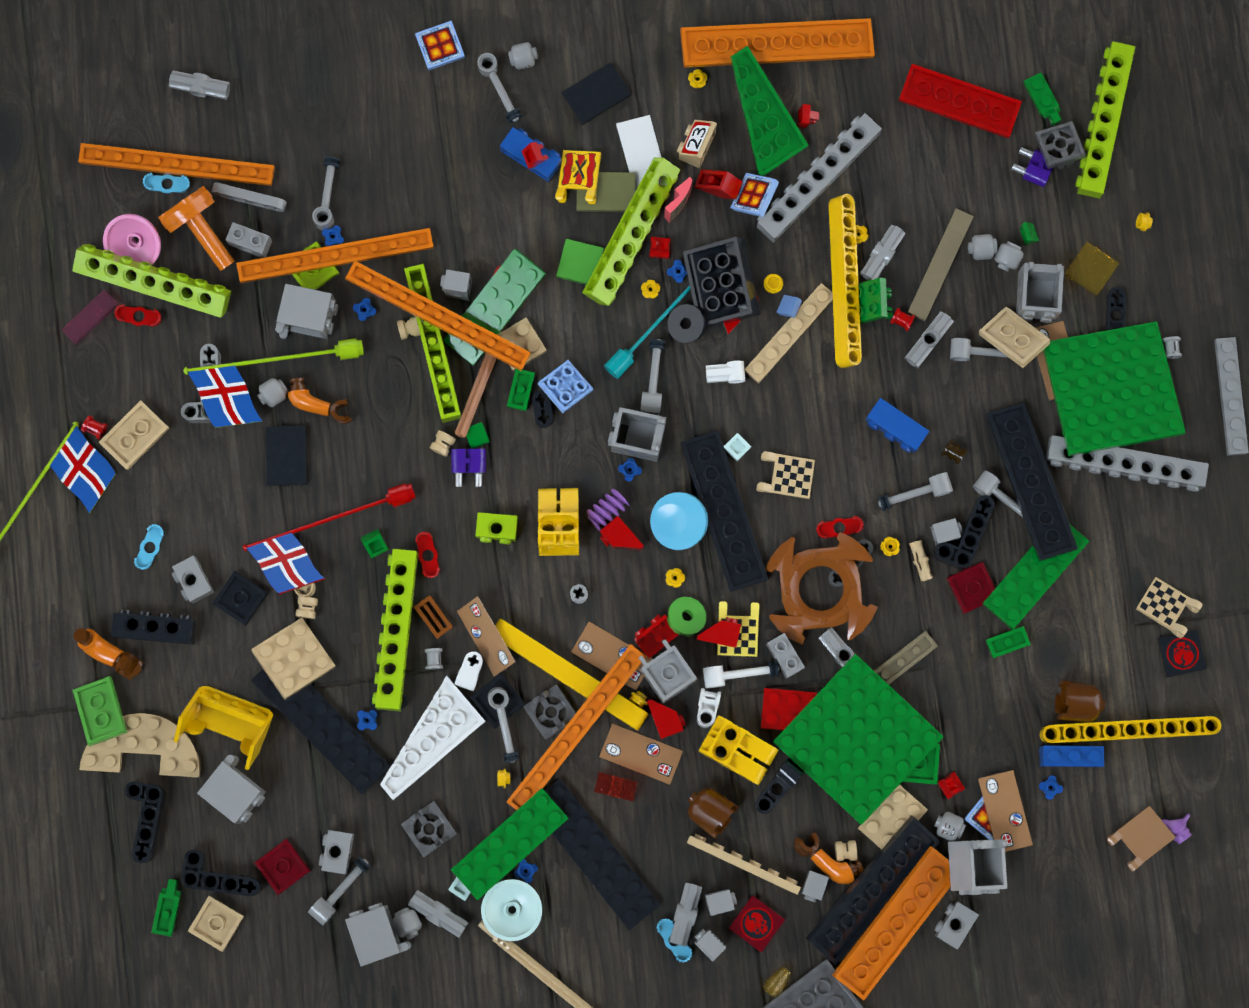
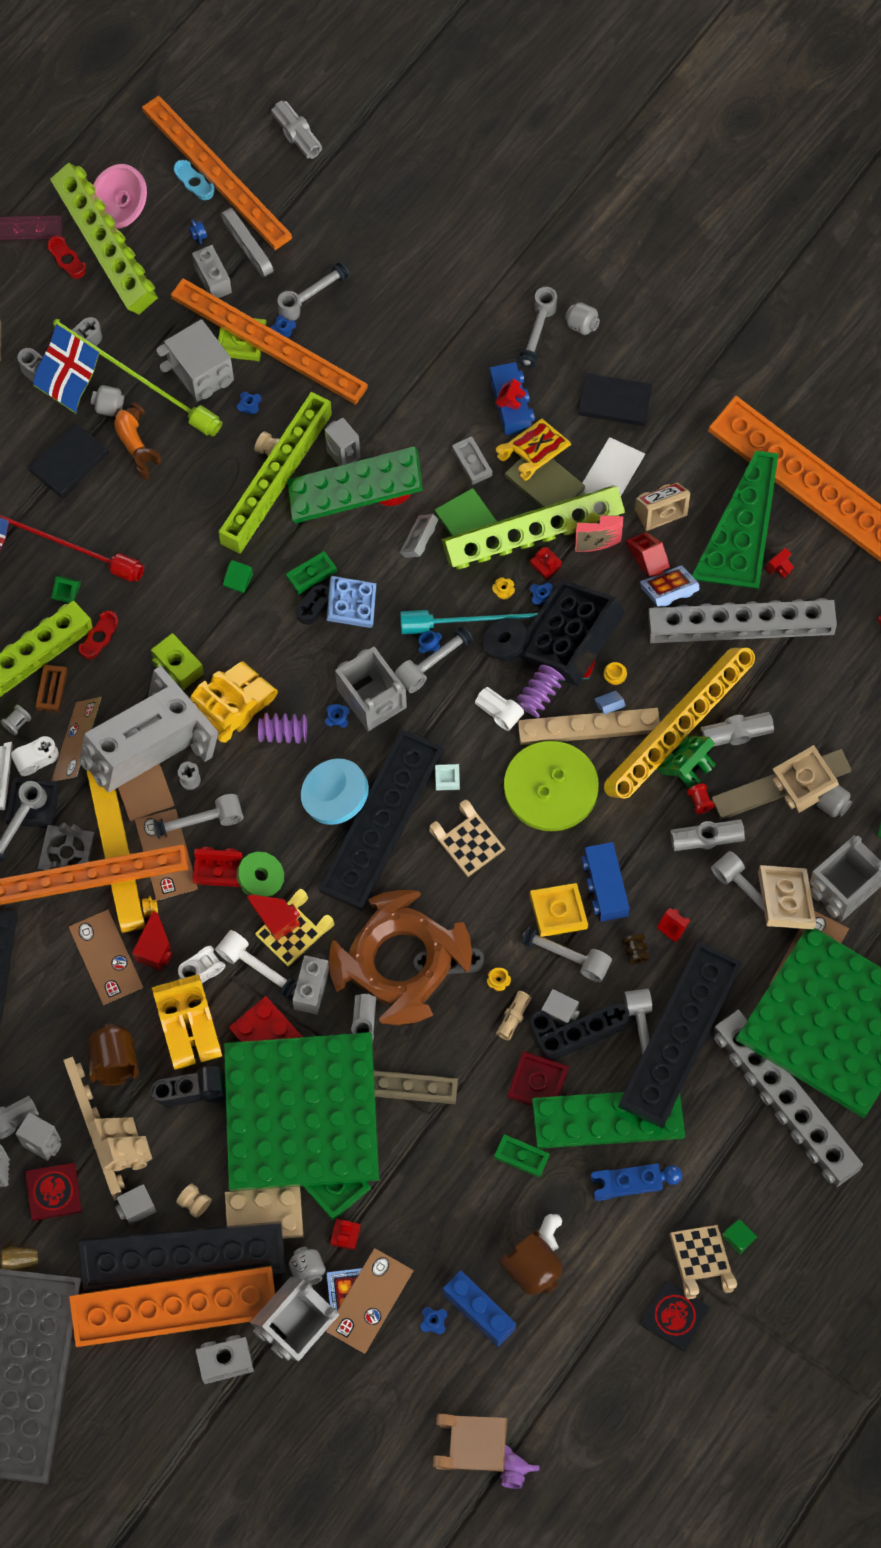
camera: 45 degrees right, 15 degrees down
orange piece [158,186,234,271] -> none
orange plate [345,261,531,371] -> none
tile [415,21,465,71] -> none
tan wheel [430,430,456,457] -> none
dark purple piece [451,449,486,487] -> none
nougat axle [455,353,496,438] -> none
tan plate [498,318,547,372] -> none
clear red brick [594,772,638,802] -> none
red slope [600,516,644,551] -> none
light grey container [638,640,697,704] -> none
yellow plate [666,568,685,588] -> none
yellow plate [688,69,707,88] -> none
piece [794,832,864,884] -> none
red piece [816,516,864,539] -> none
yellow plate [856,225,868,244] -> none
light grey head [994,241,1024,272] -> none
yellow beam [1039,716,1221,744] -> none
none -> light grey brick [80,666,219,793]
none -> tan plate [89,1117,152,1171]
none -> medium nougat flag [118,763,175,822]
none -> light grey piece [153,794,244,839]
none -> blue plate [189,220,207,245]
none -> light grey plate [400,514,439,558]
none -> blue plate [418,631,442,654]
none -> light grey plate [452,436,492,485]
none -> lime plate [504,741,599,831]
none -> medium lavender piece [517,665,565,718]
none -> yellow plate [529,883,588,937]
none -> white arm [539,1214,562,1251]
none -> blue plate [590,1164,683,1201]
none -> red tile [657,908,691,943]
none -> green slope [722,1219,757,1255]
none -> tan plate [772,745,839,813]

